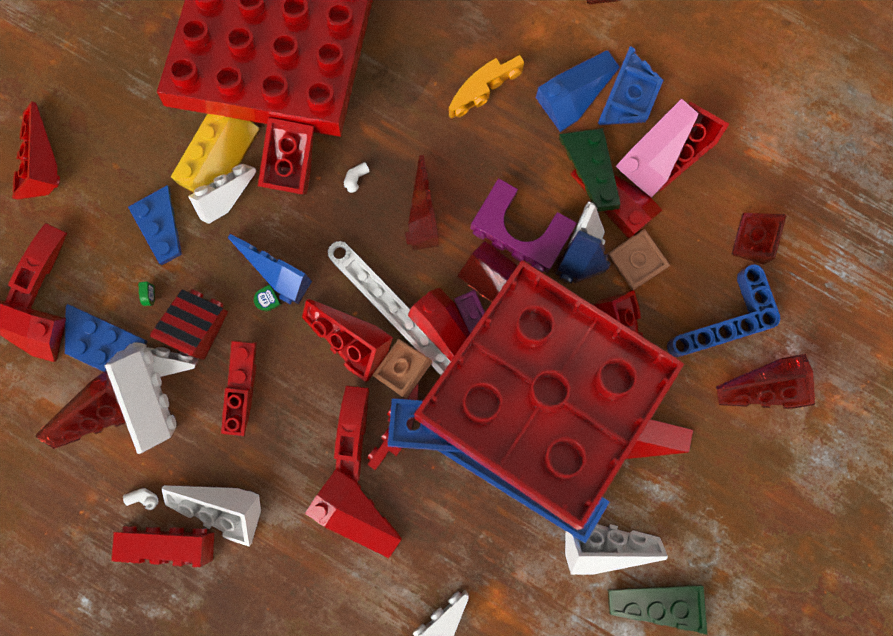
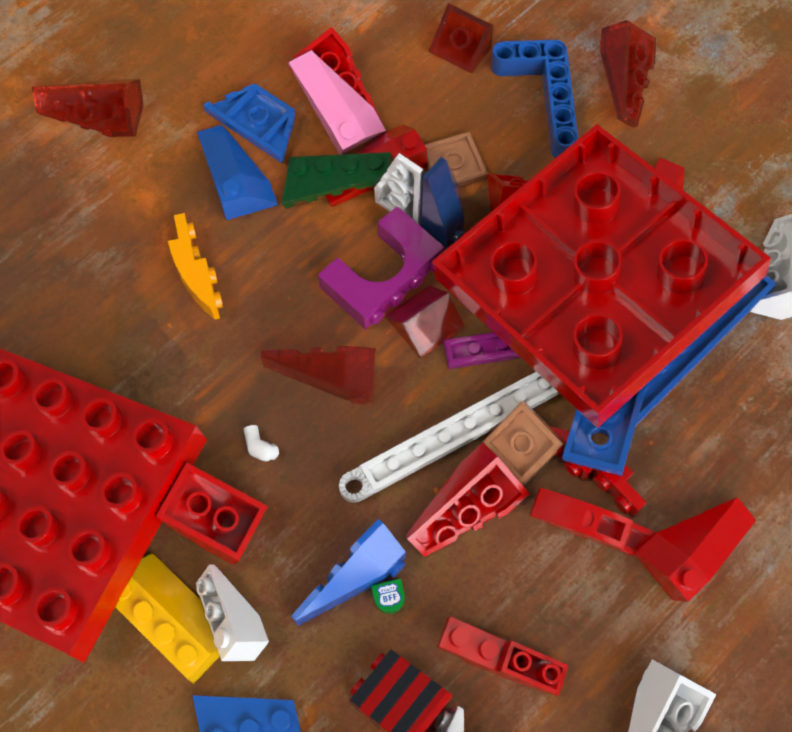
camera: 75 degrees left, 15 degrees down
red wedge [407,287,470,361] -> none

